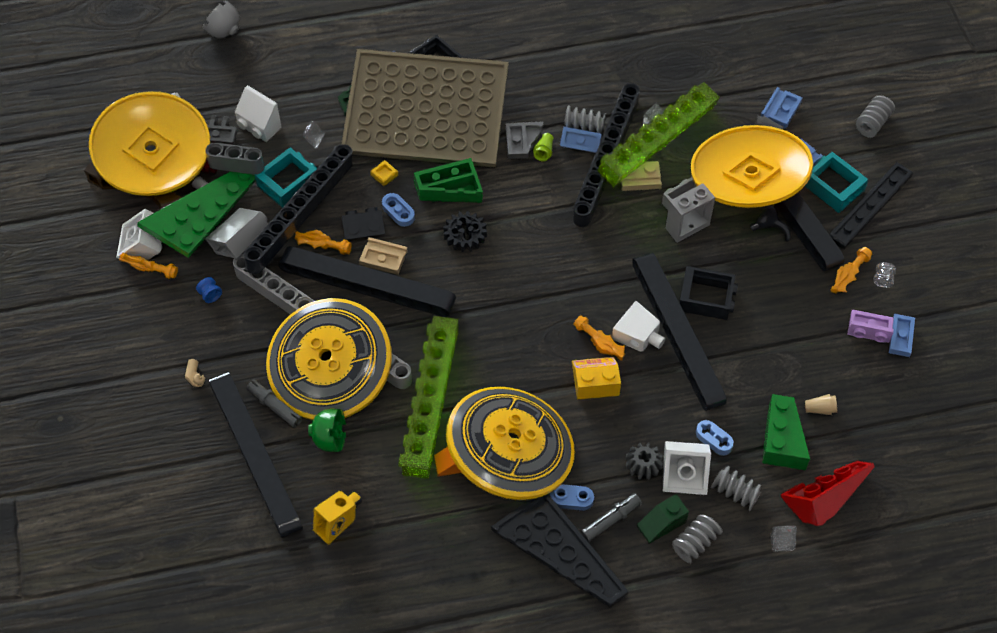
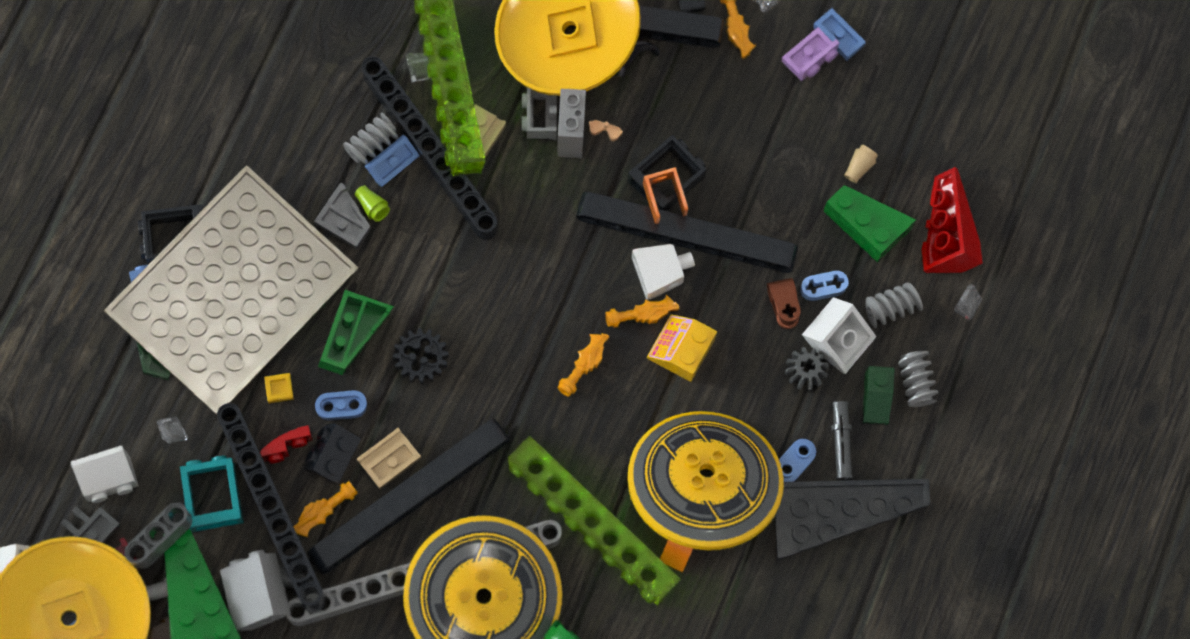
camera: 60 degrees left, 15 degrees up
none -> red slope [260,425,313,464]
none -> light orange piece [557,333,609,397]
none -> light nougat piece [589,120,623,141]
none -> orange piece [643,167,688,224]
none -> copper piece [767,278,801,329]

